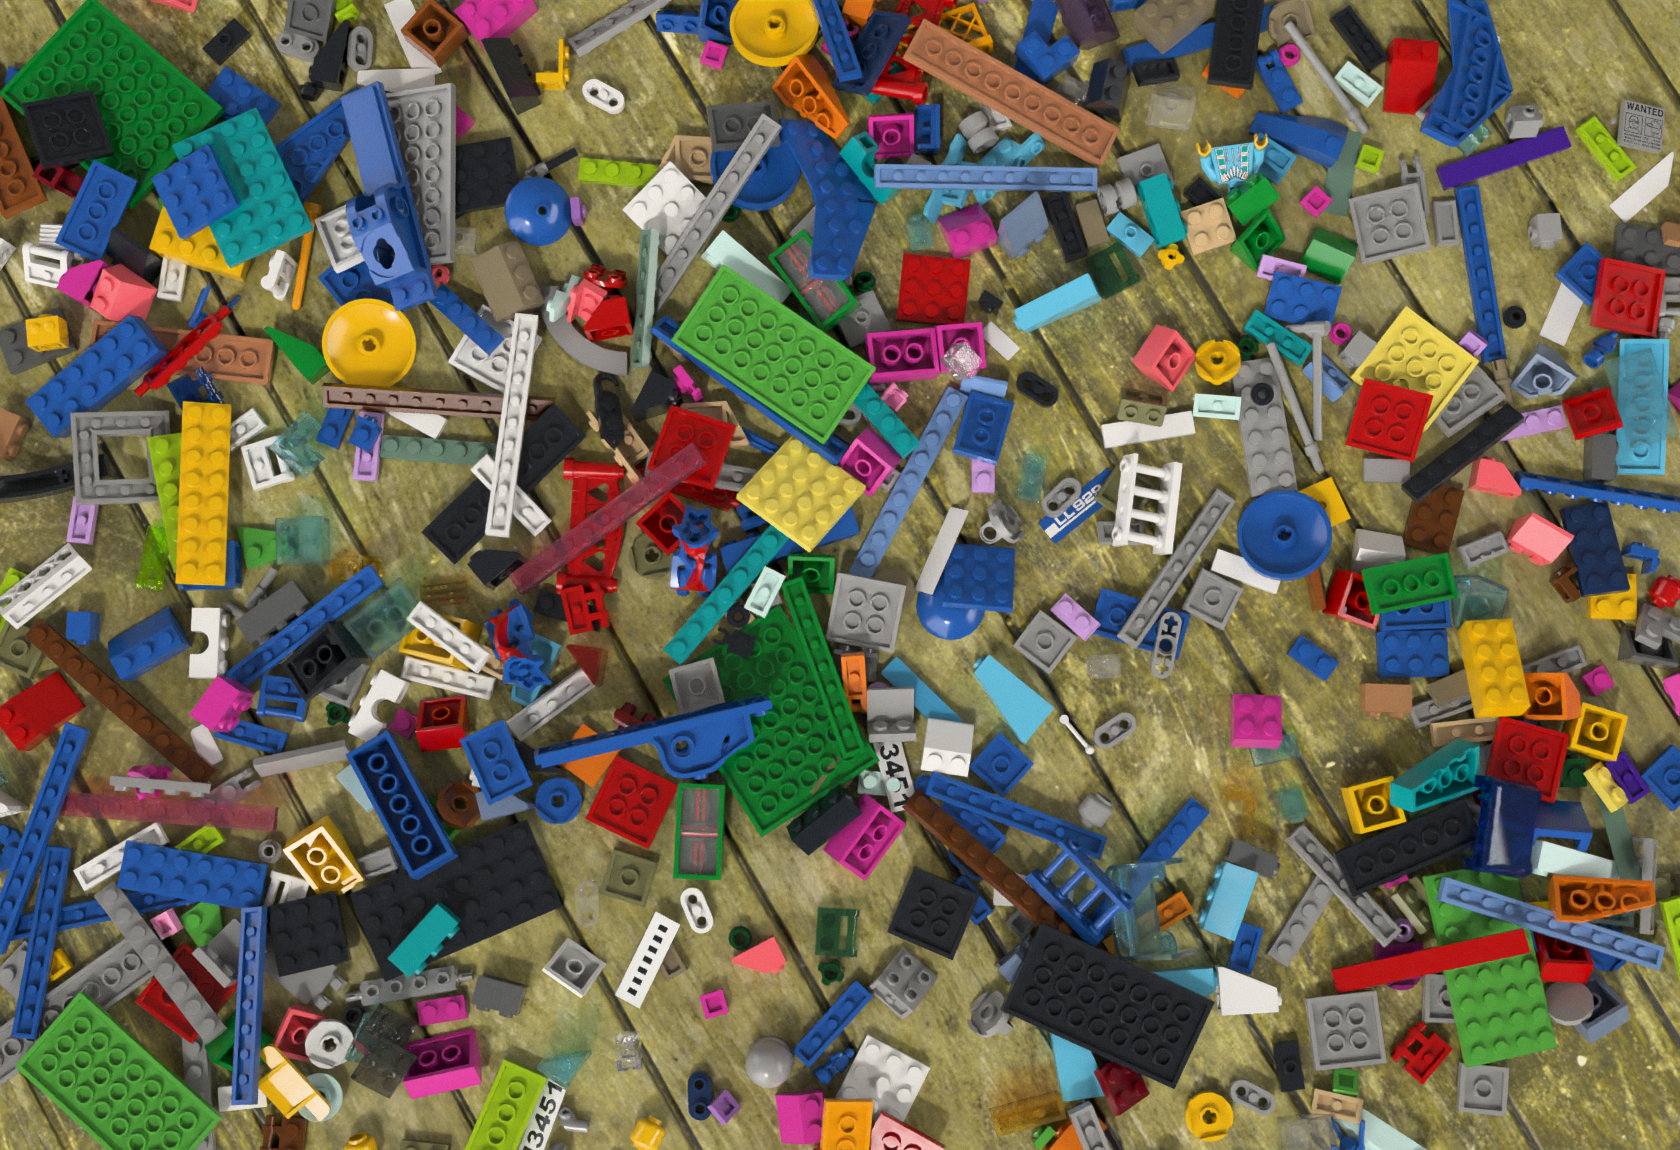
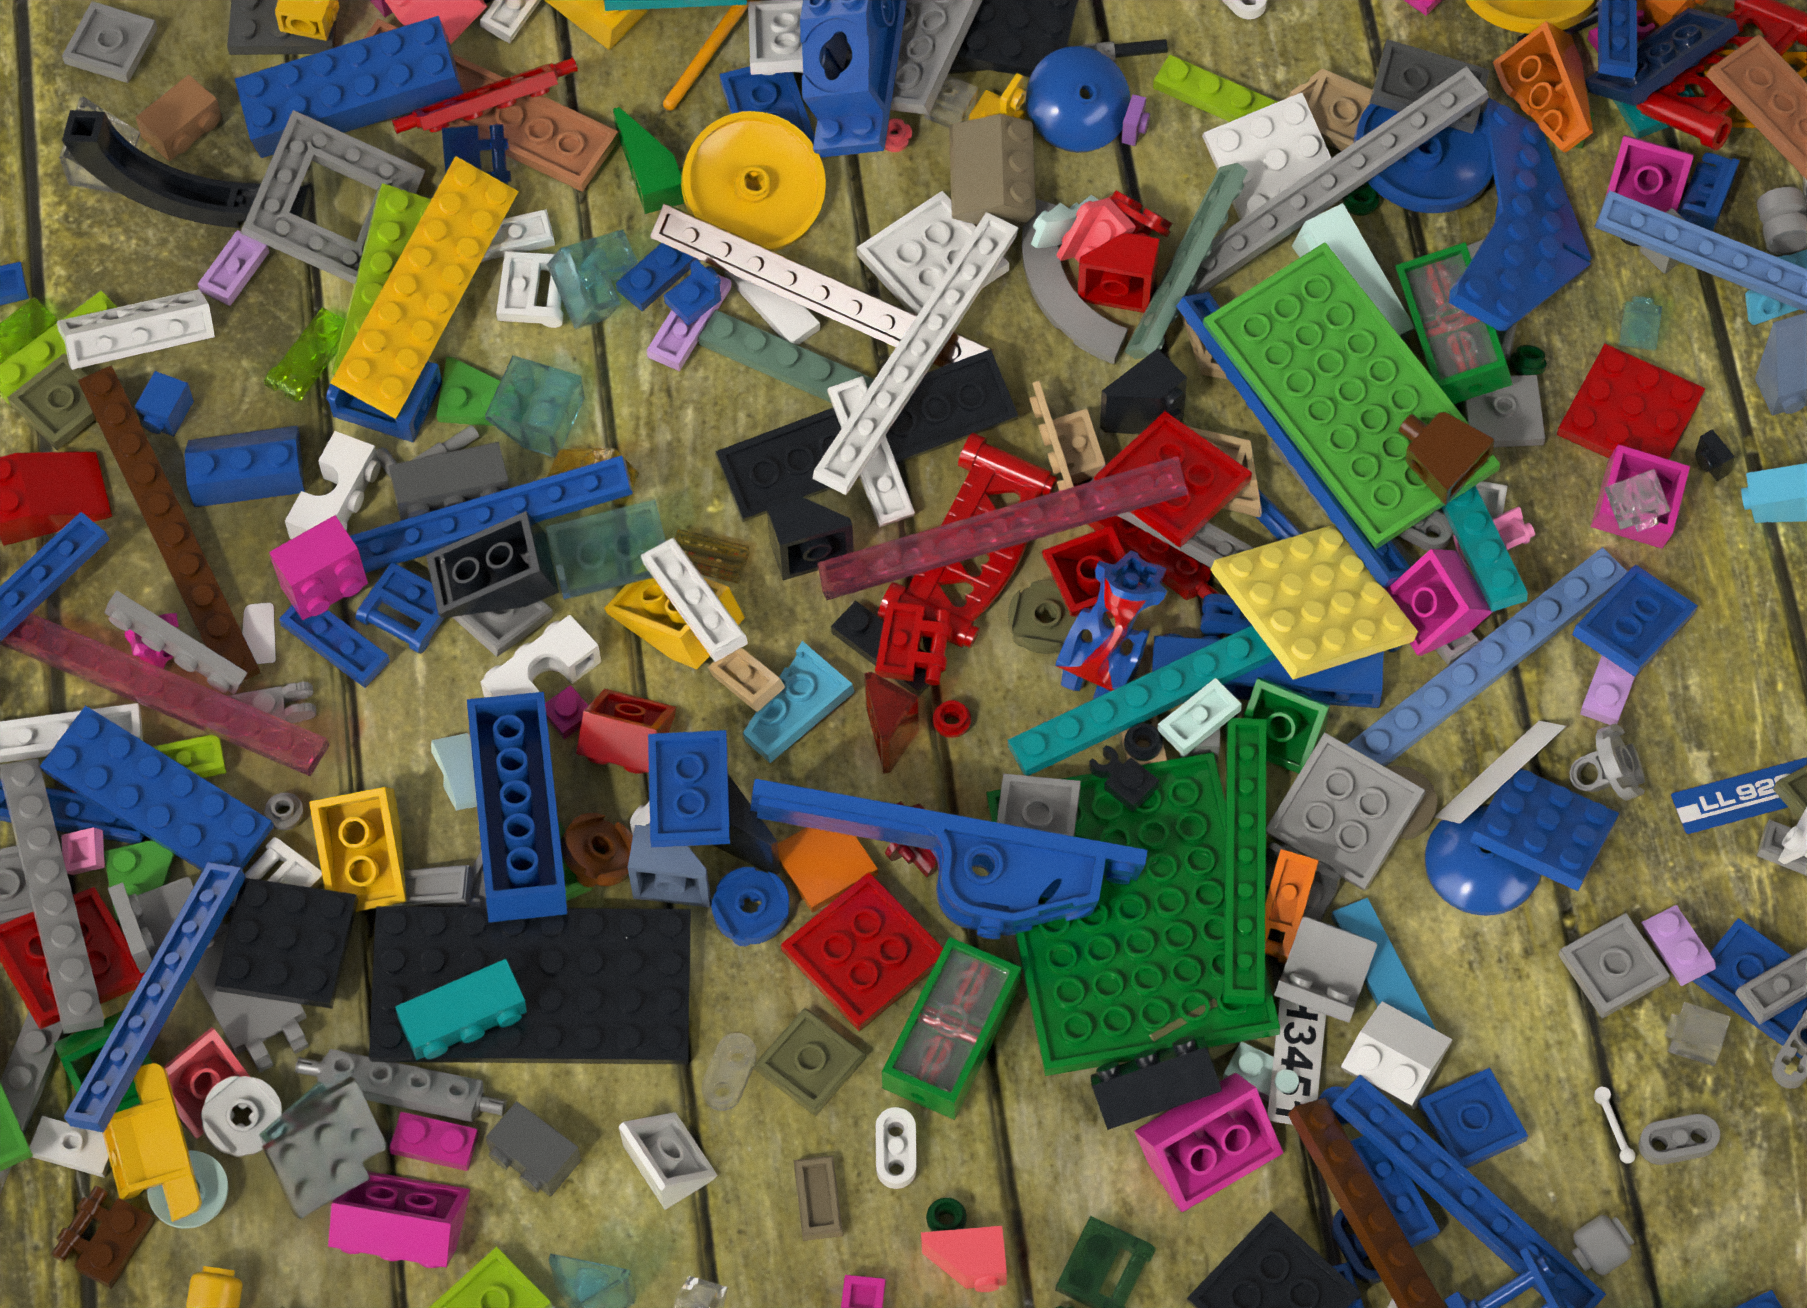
camera: 25 degrees right, 20 degrees down
blue plant [187,284,241,328] -> none
light grey tile [253,739,352,777] -> none
white plate [261,250,298,301] -> none
dark green plate [326,703,351,726] -> none
black plate [344,1005,368,1029] -> none
white tile [400,656,497,700] -> none
blue plate [429,283,504,356] -> none
blue hips [484,598,552,693] -> none
white tile [506,666,596,741] -> none
black plate [593,372,625,451] -> none
white sticker [615,912,680,1009] -> none
dark pink plate [673,365,704,403] -> none
teal arch [839,131,902,205] -> none
dark pink brick [864,328,940,384] -> none
medium azure bracket [923,133,978,223] -> none
dark pink slope [937,203,998,259] -> none
medium blue slope [959,373,1008,400] -> none
medium azure slope [973,655,1054,744] -> none
white sticker [983,322,1020,360] -> none
black plate [1016,371,1059,408] -> none
clear light blue plate [1016,454,1048,504] -> none
light grey plate [1042,478,1081,518] -> none
none -> red plate [933,700,971,738]
none -> yellow bracket [969,73,1026,120]
none -> reddish brown torso [1399,412,1494,505]

